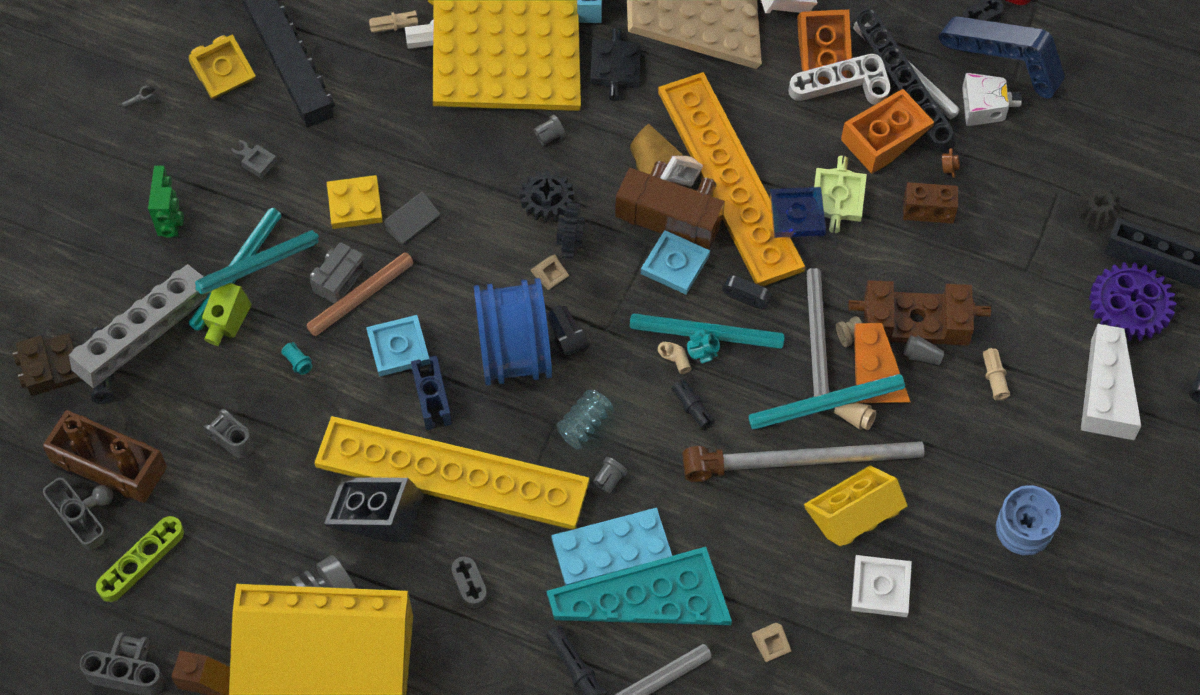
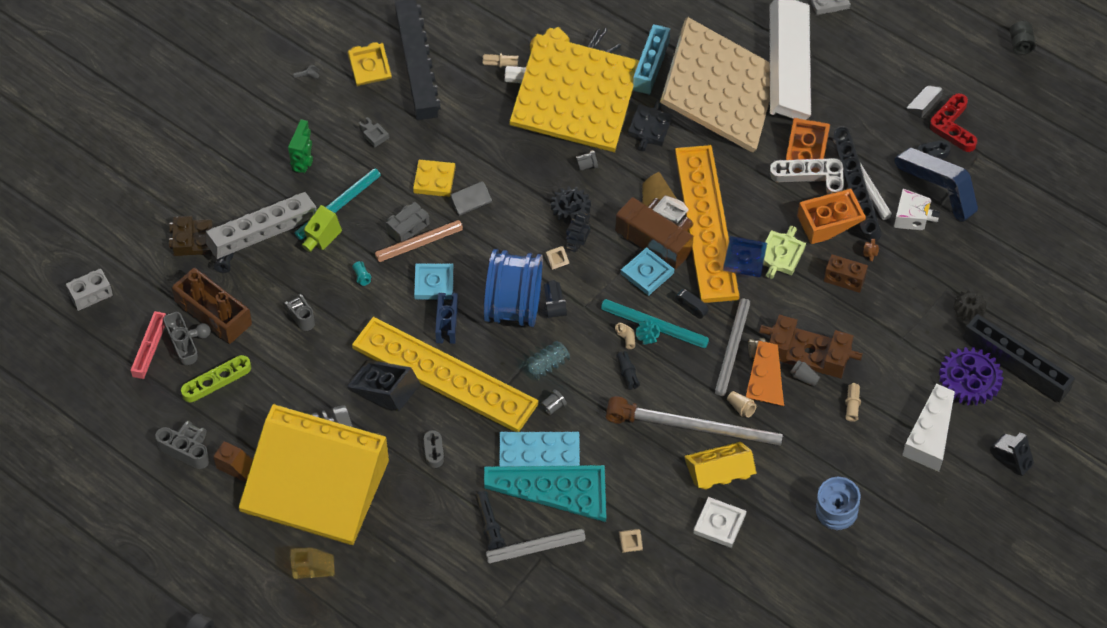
camera: 15 degrees right, 5 degrees down
teal axle [195,230,319,295] -> none
teal axle [749,374,905,430] -> none
none -> coral piece [131,311,166,379]

